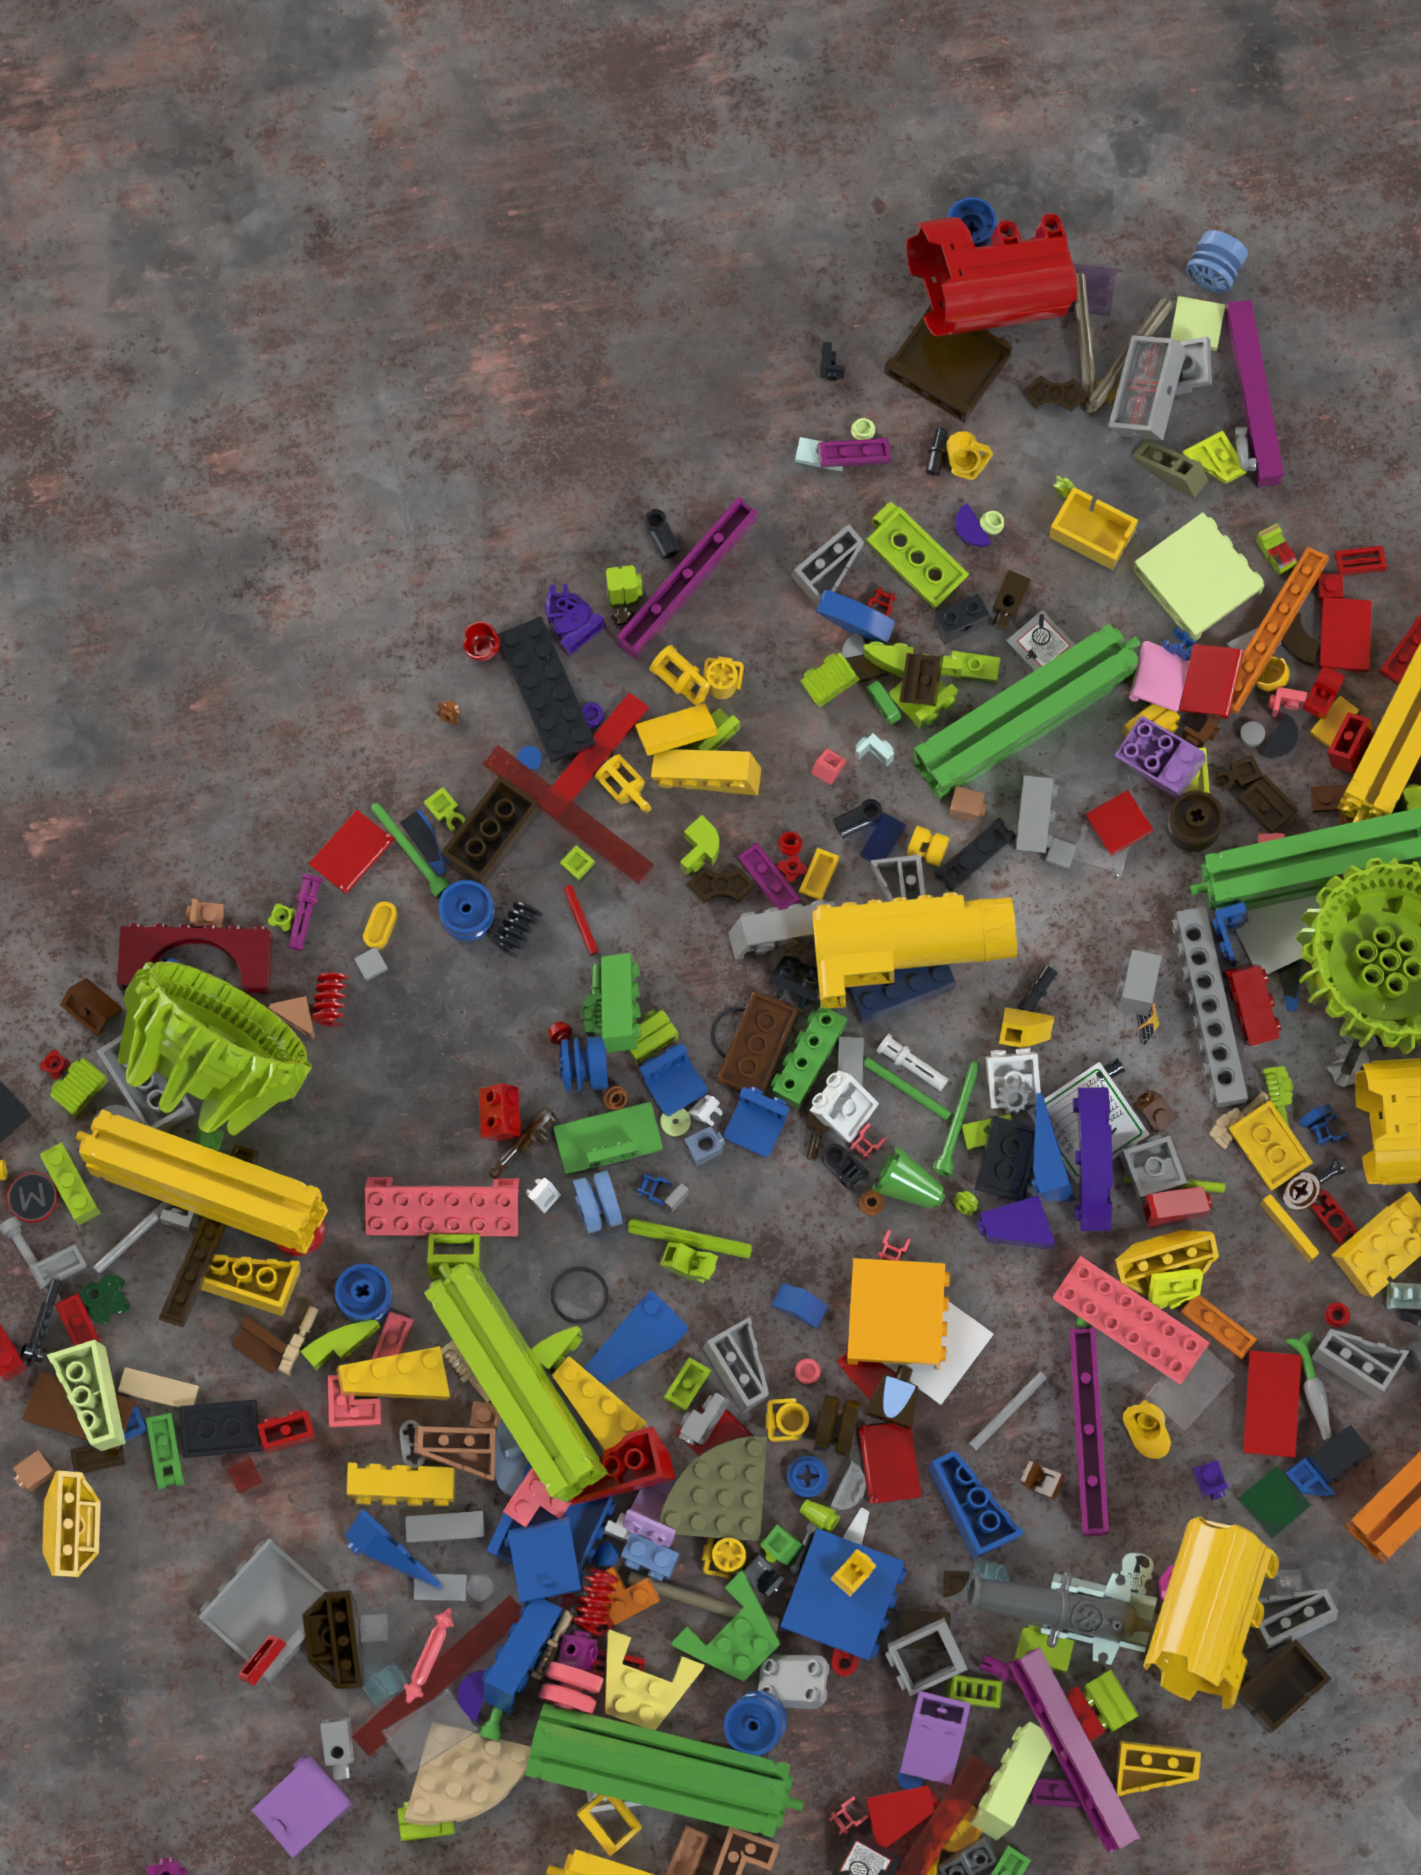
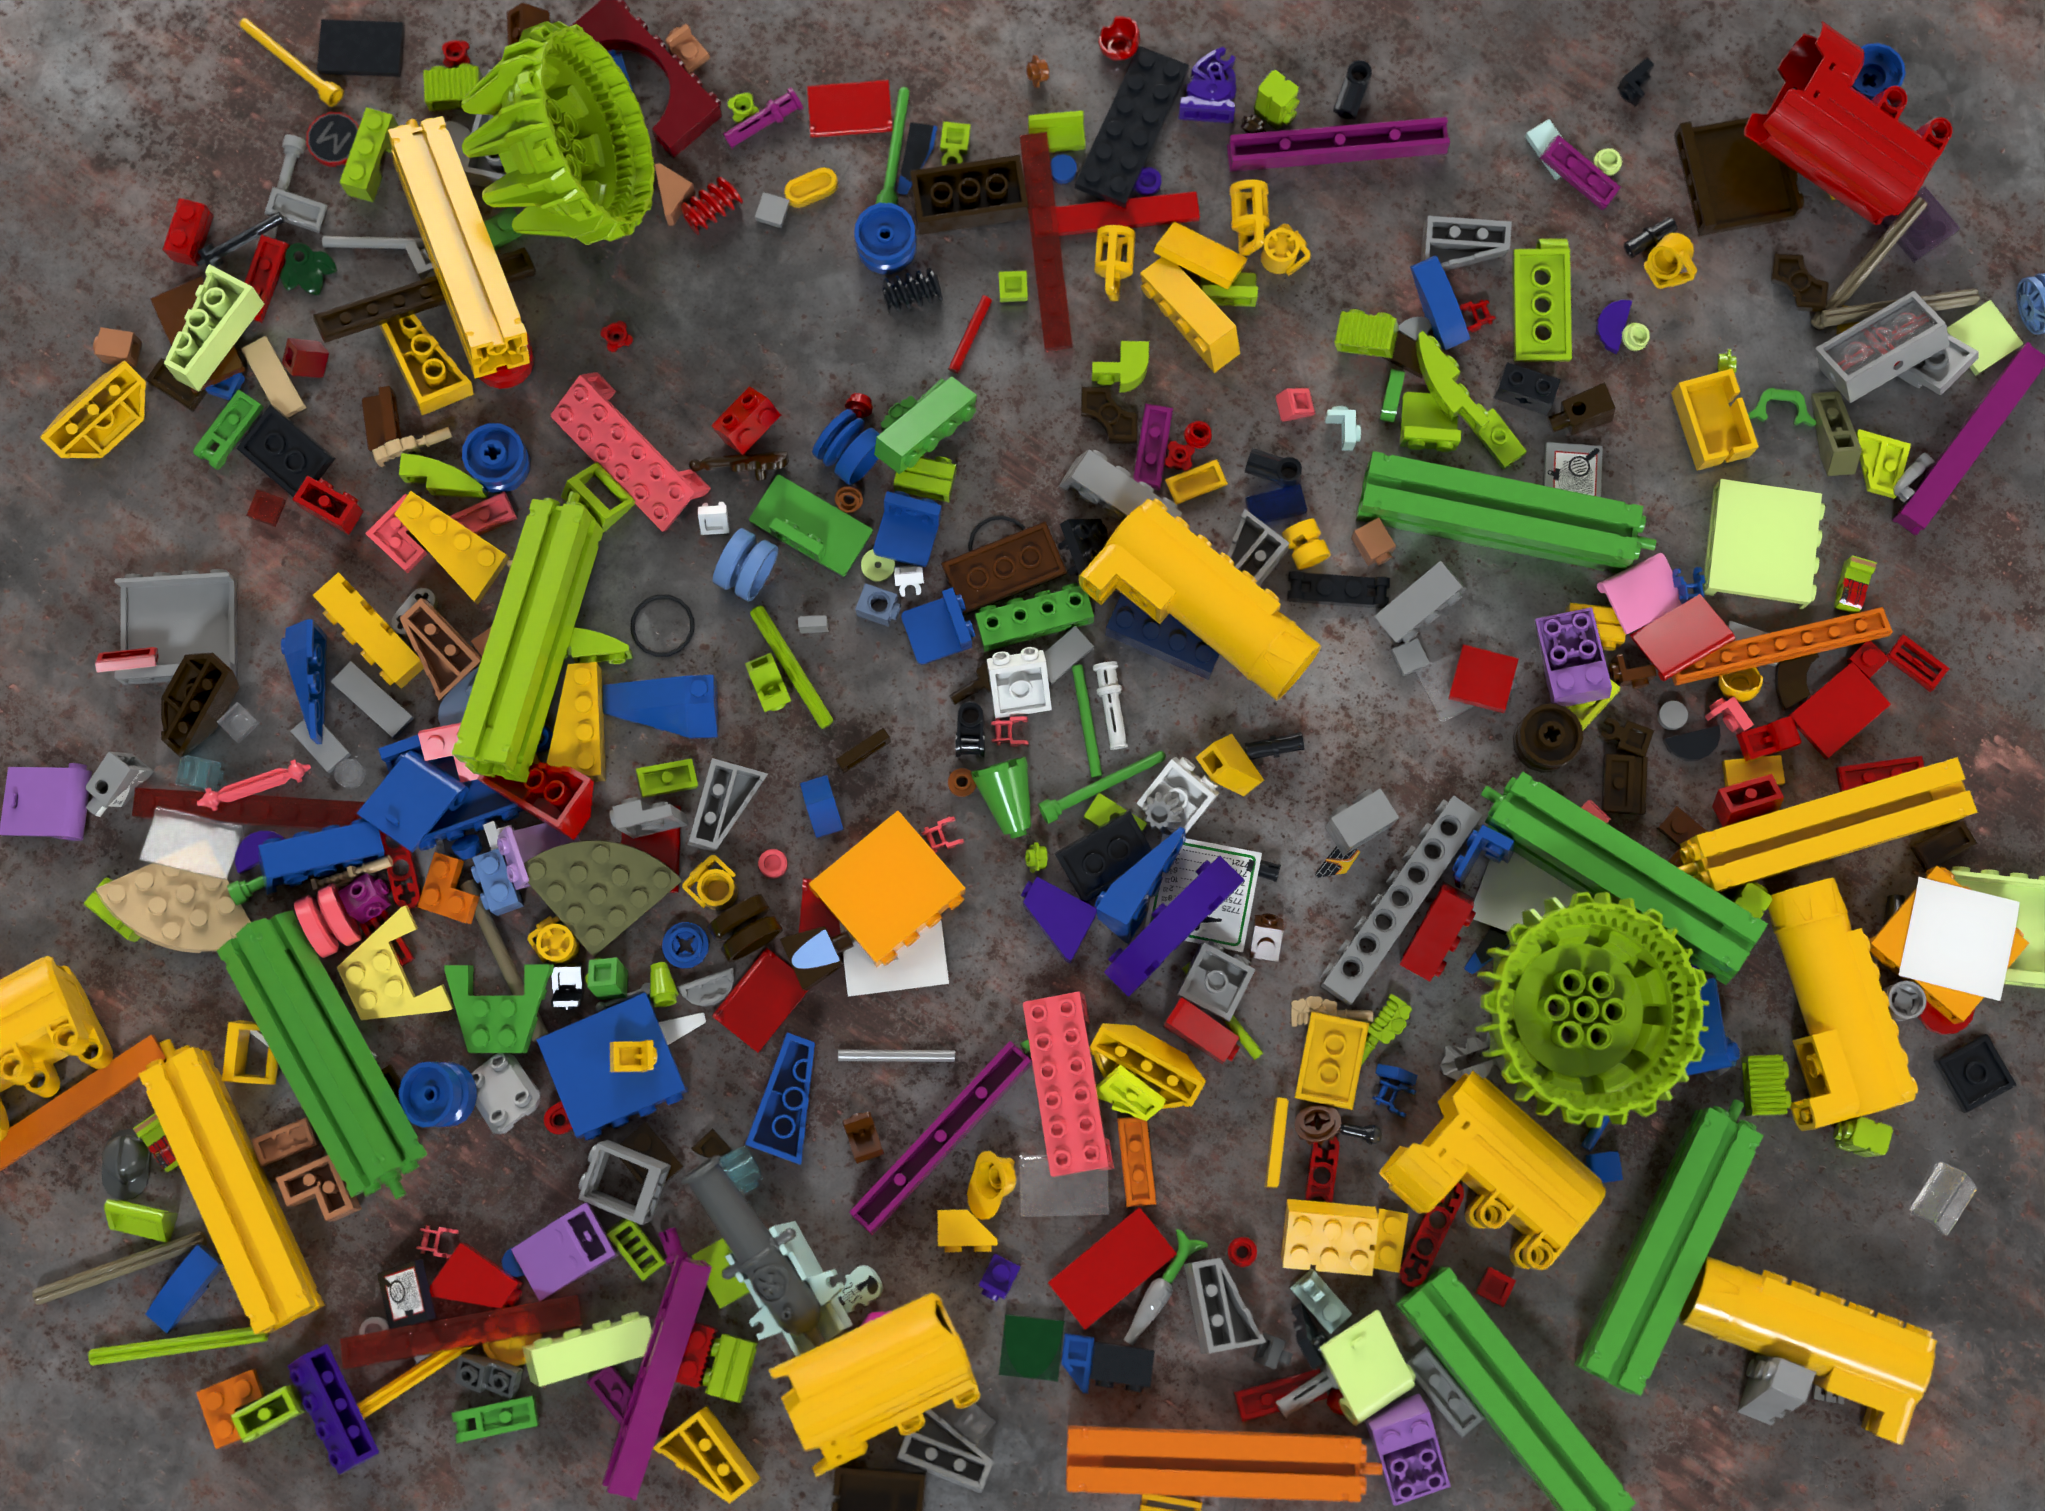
camera: 45 degrees right, 5 degrees up
red piece [574,1568,619,1626] -> none
blue piece [635,1173,673,1206] -> none
dark brown plate [899,653,943,707] -> none
none -> dark red panel [282,338,329,378]
none -> red plate [600,321,633,352]
none -> dark brown tile [836,727,891,773]
none -> yellow slope [938,1210,998,1252]
none -> lime panel [1028,111,1086,154]
none -> bright green helmet [1748,388,1816,427]

